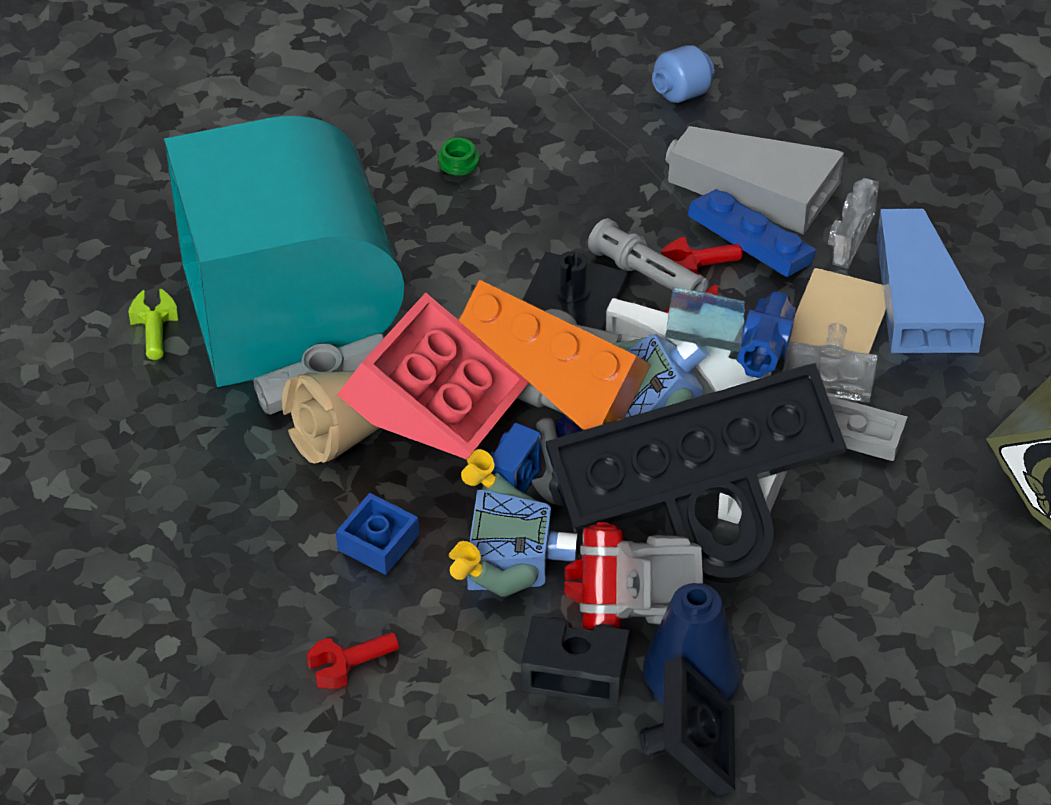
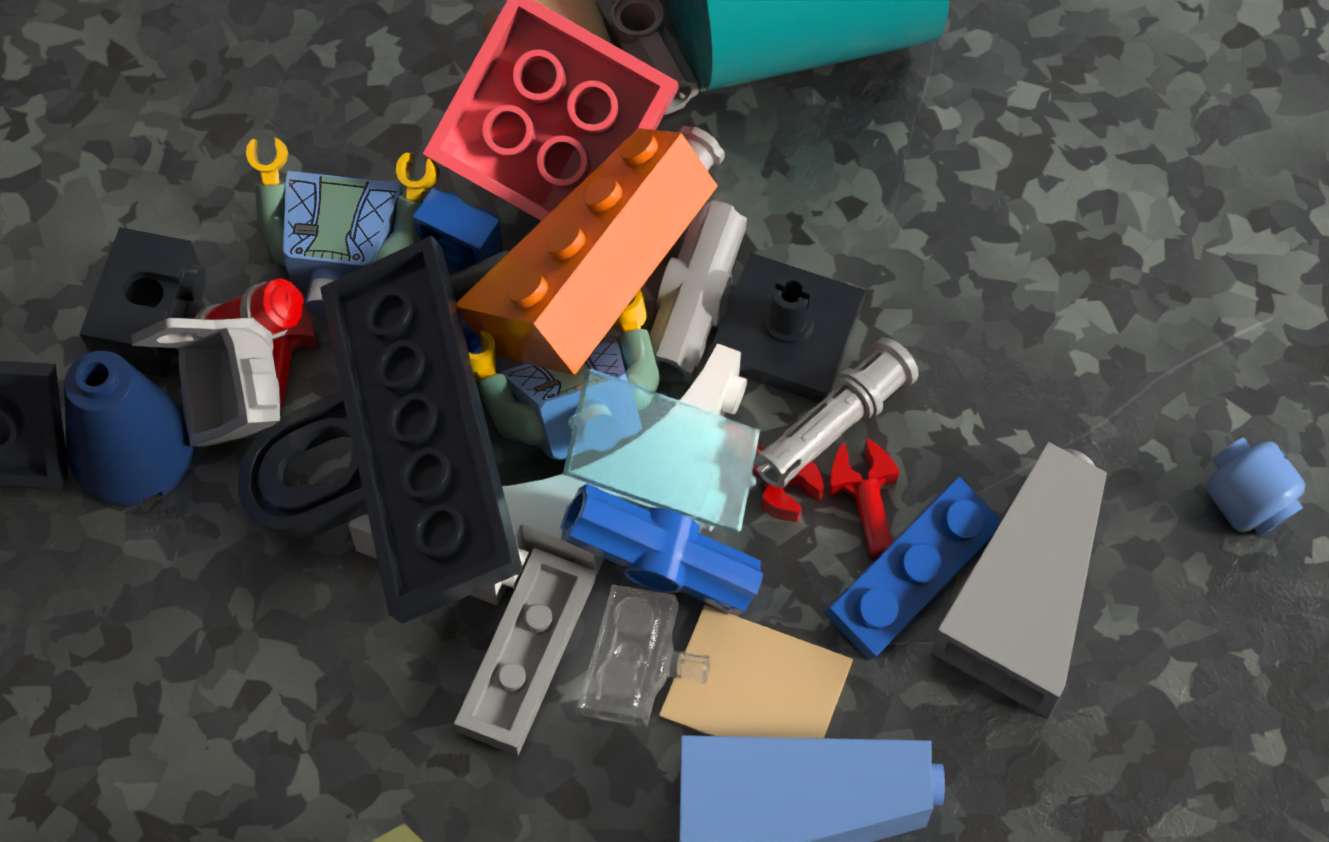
camera: 90 degrees right, 15 degrees up
red bar [306,632,399,689] -> none
blue piece [336,493,419,575] -> none
green plate [438,137,479,176] -> none
clear plate [828,178,879,269] -> none

